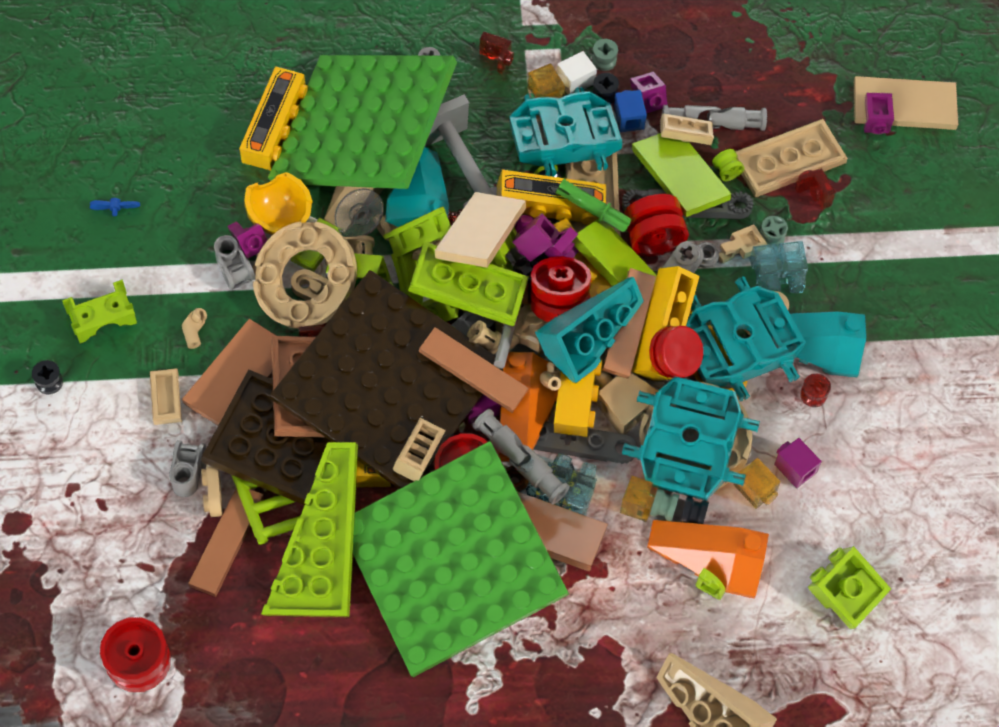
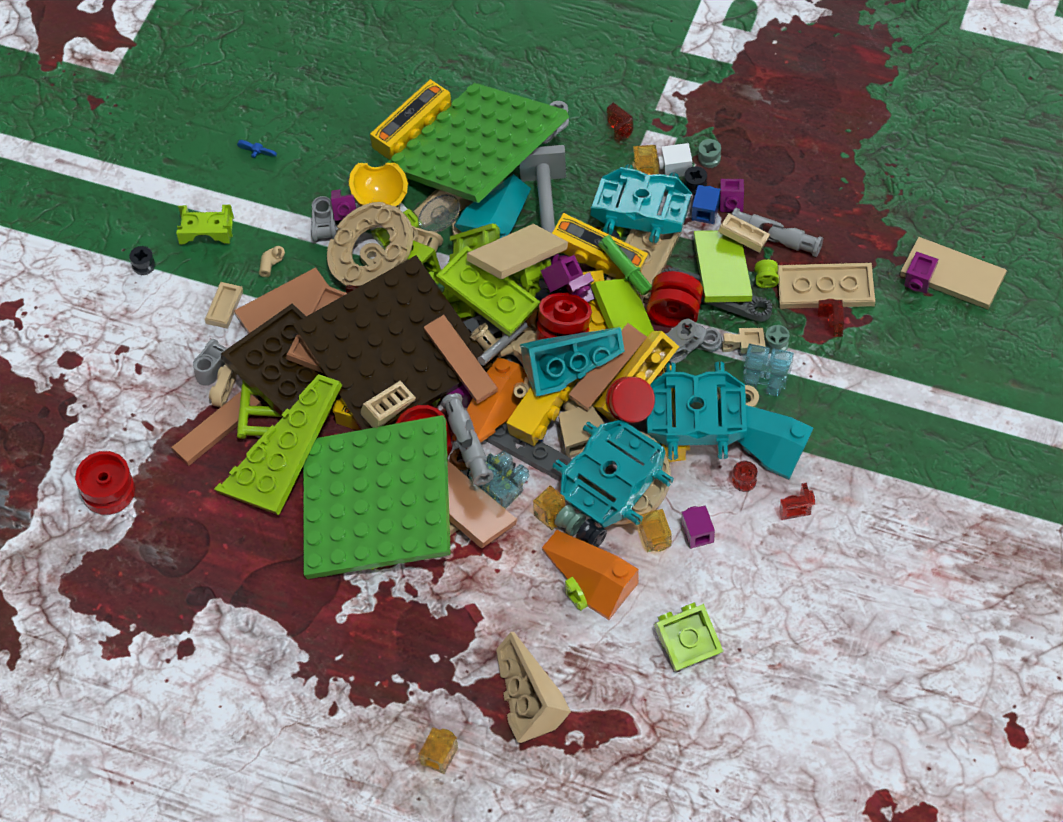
camera: 30 degrees right, 5 degrees down
none -> clear red bracket [779,482,815,520]

